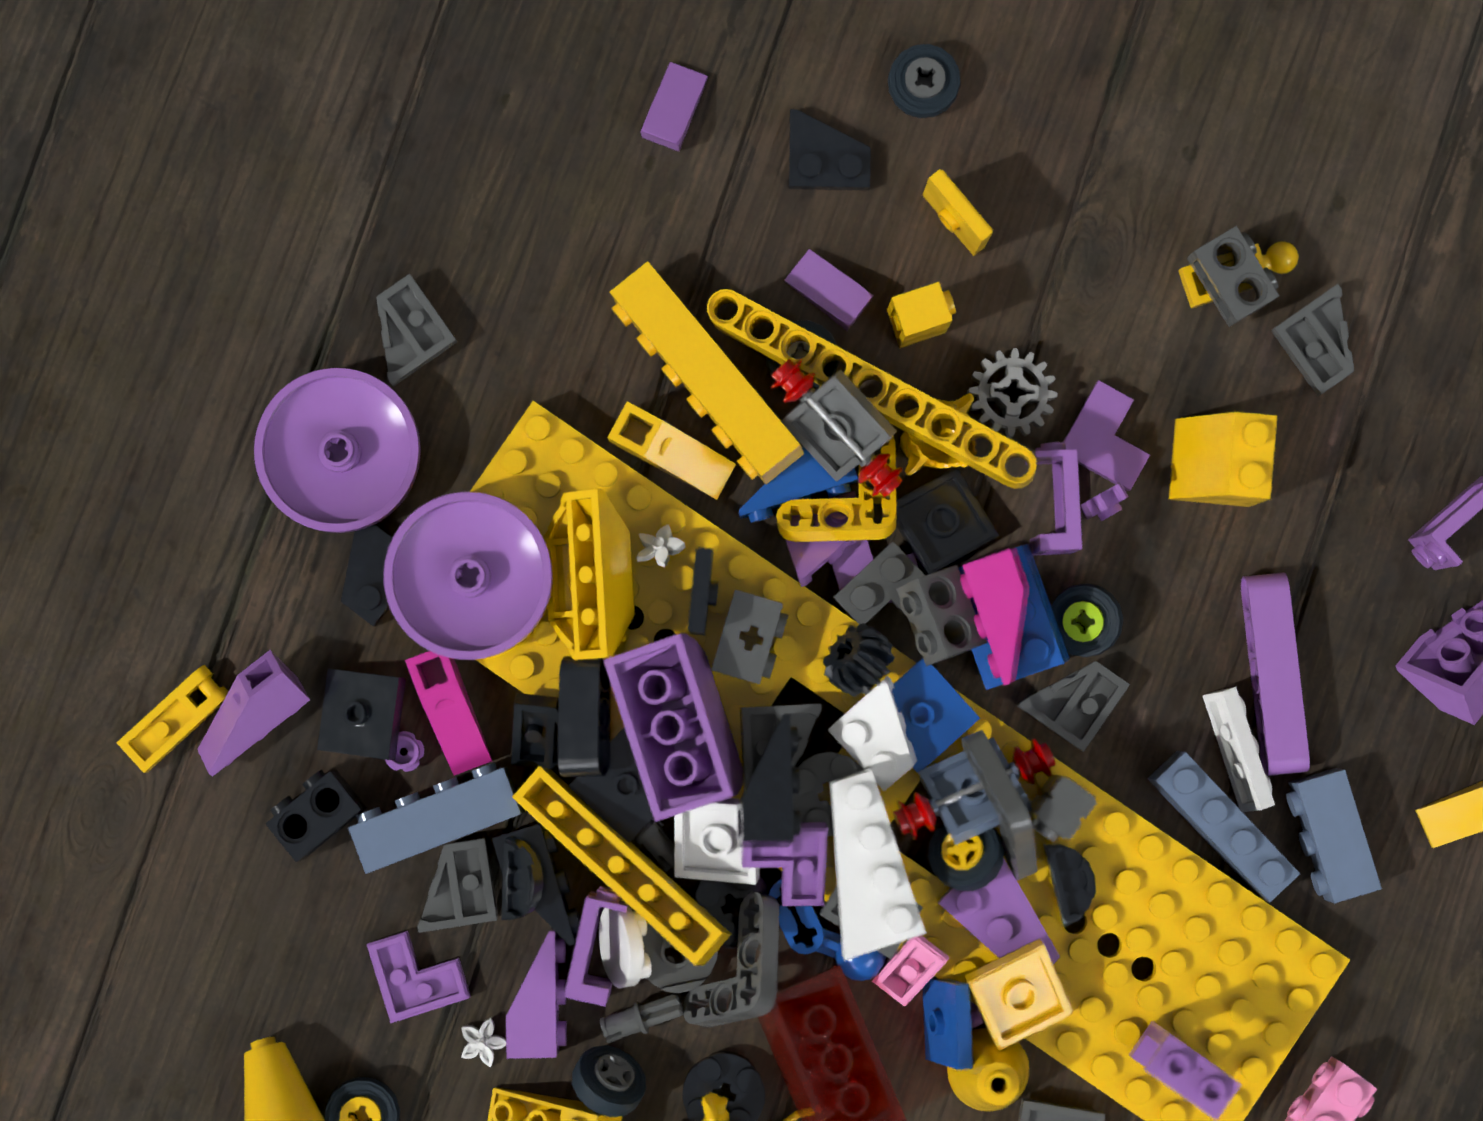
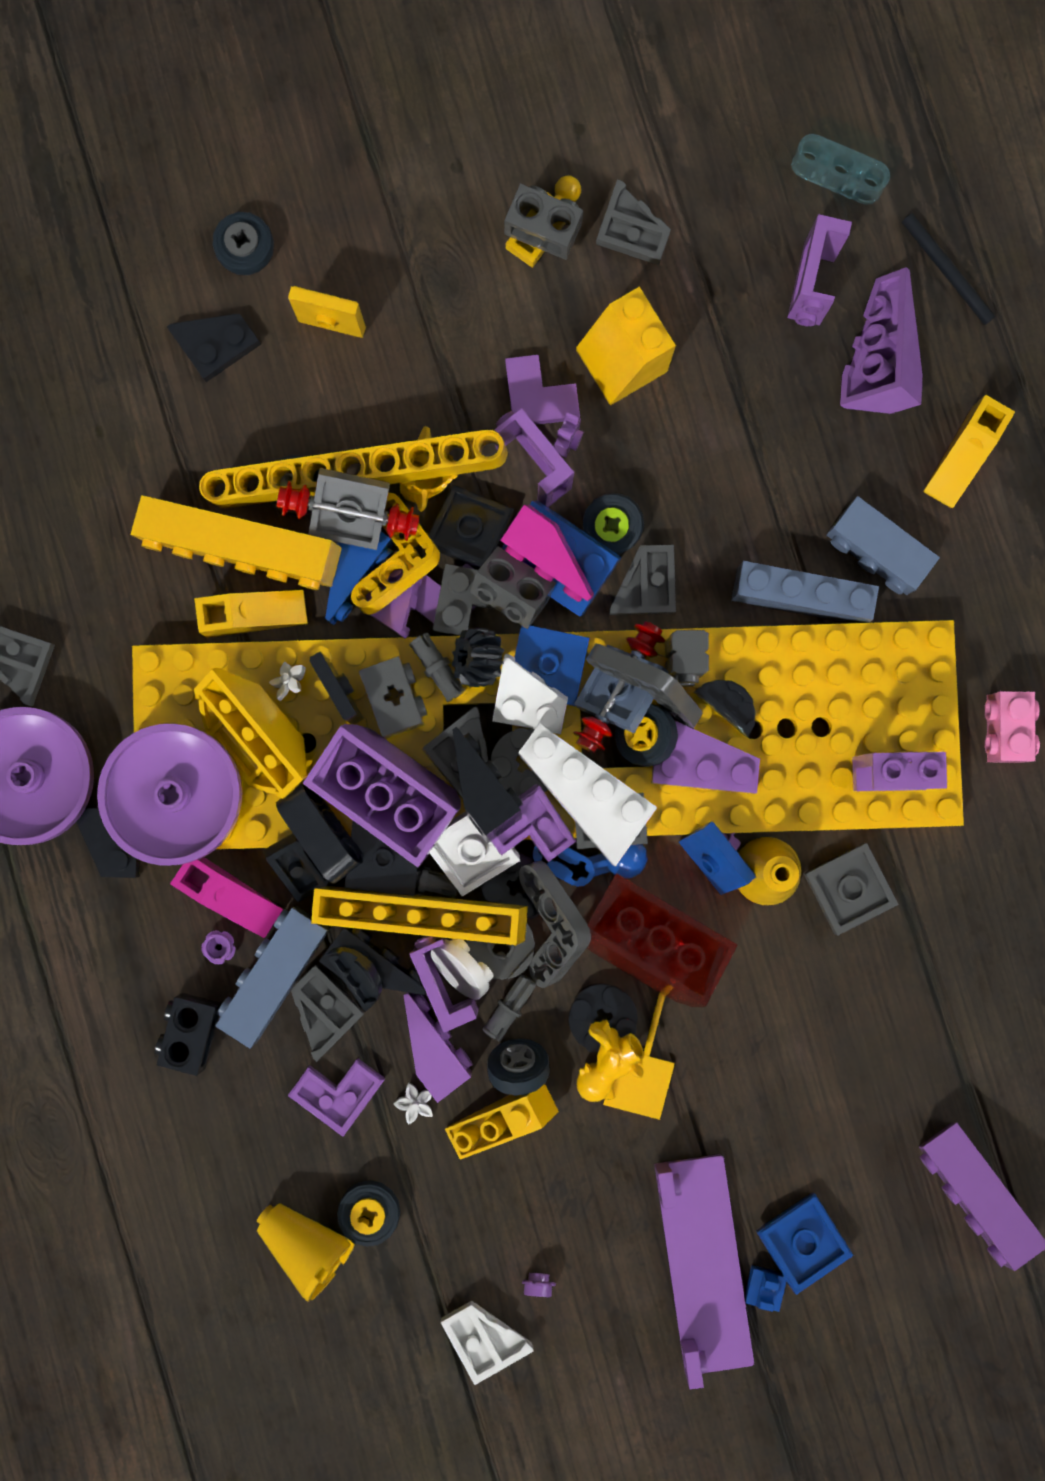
camera: 35 degrees left, 0 degrees up
yellow plate [117,665,229,773] -> none
medium lavender slope [197,650,310,776] -> none
black plate [317,669,406,760] -> none
medium lavender slope [641,62,708,151] -> none
medium lavender slope [784,249,873,331] -> none
bright pink slope [872,935,950,1007] -> none
yellow brick [887,282,956,348] -> none
yellow plate [965,939,1074,1050] -> none
light grey gear [967,348,1058,438] -> none
white plate [1202,687,1275,812] -> none
medium lavender beam [1241,572,1310,776] -> none
none -> dark grey pin [409,633,466,702]

